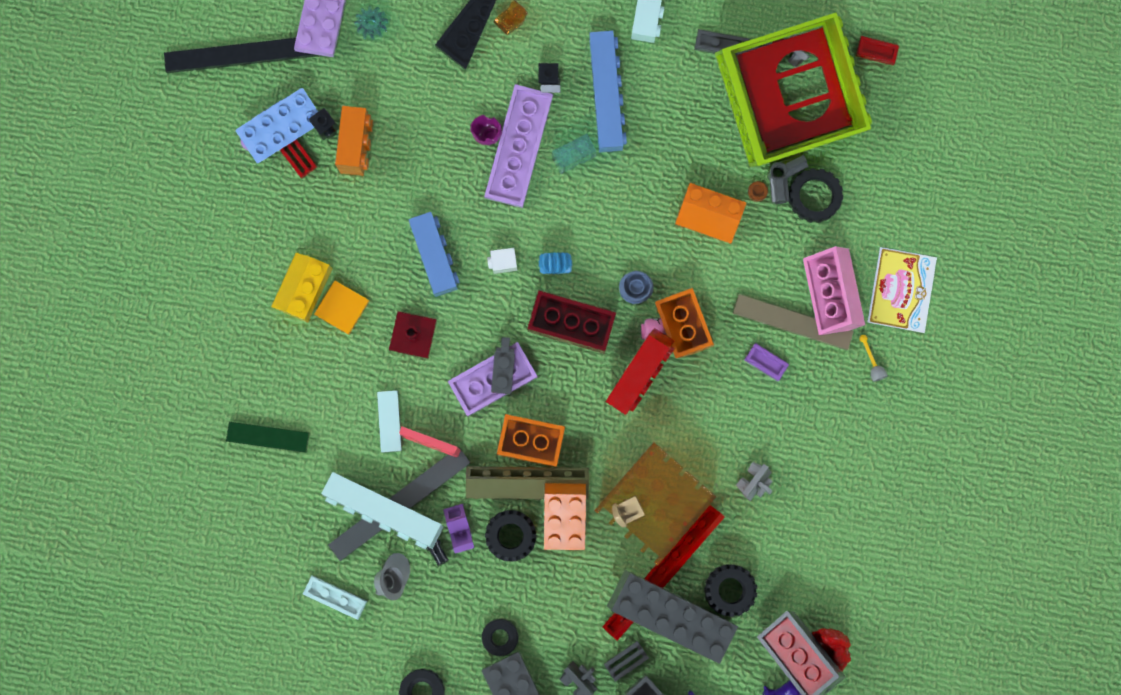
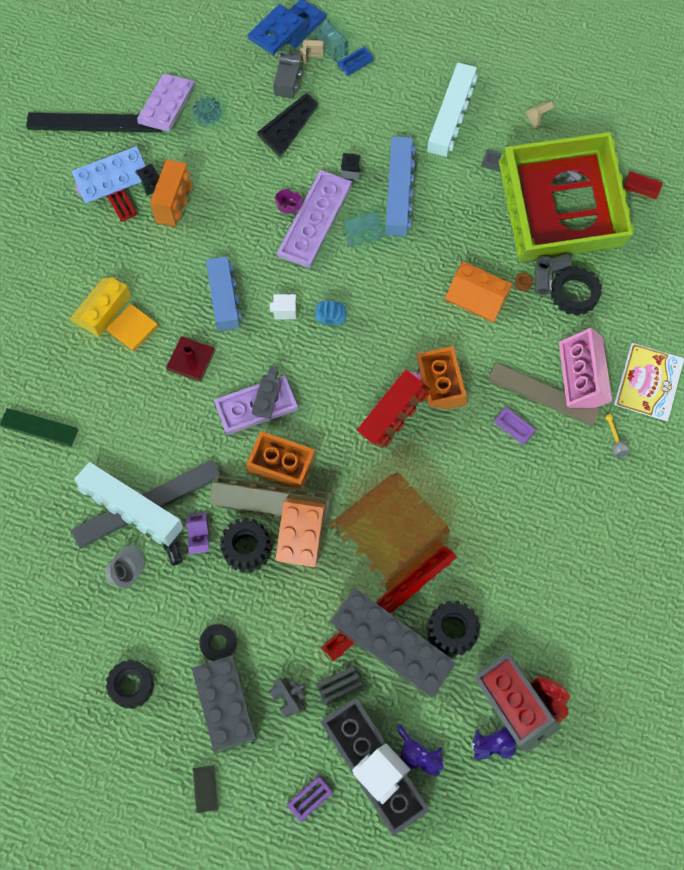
camera: 10 degrees right, 15 degrees down
light aqua tile [303,575,367,620] -> none
light aqua tile [377,391,402,453] -> none
coral tile [399,426,461,458] -> none
clear orange bracket [494,0,528,35] -> none
dark red brick [527,290,616,354] -> none
tan tile [612,496,645,528] -> none
sand blue piece [619,271,654,304] -> none
light grey hips [736,462,773,501] -> none

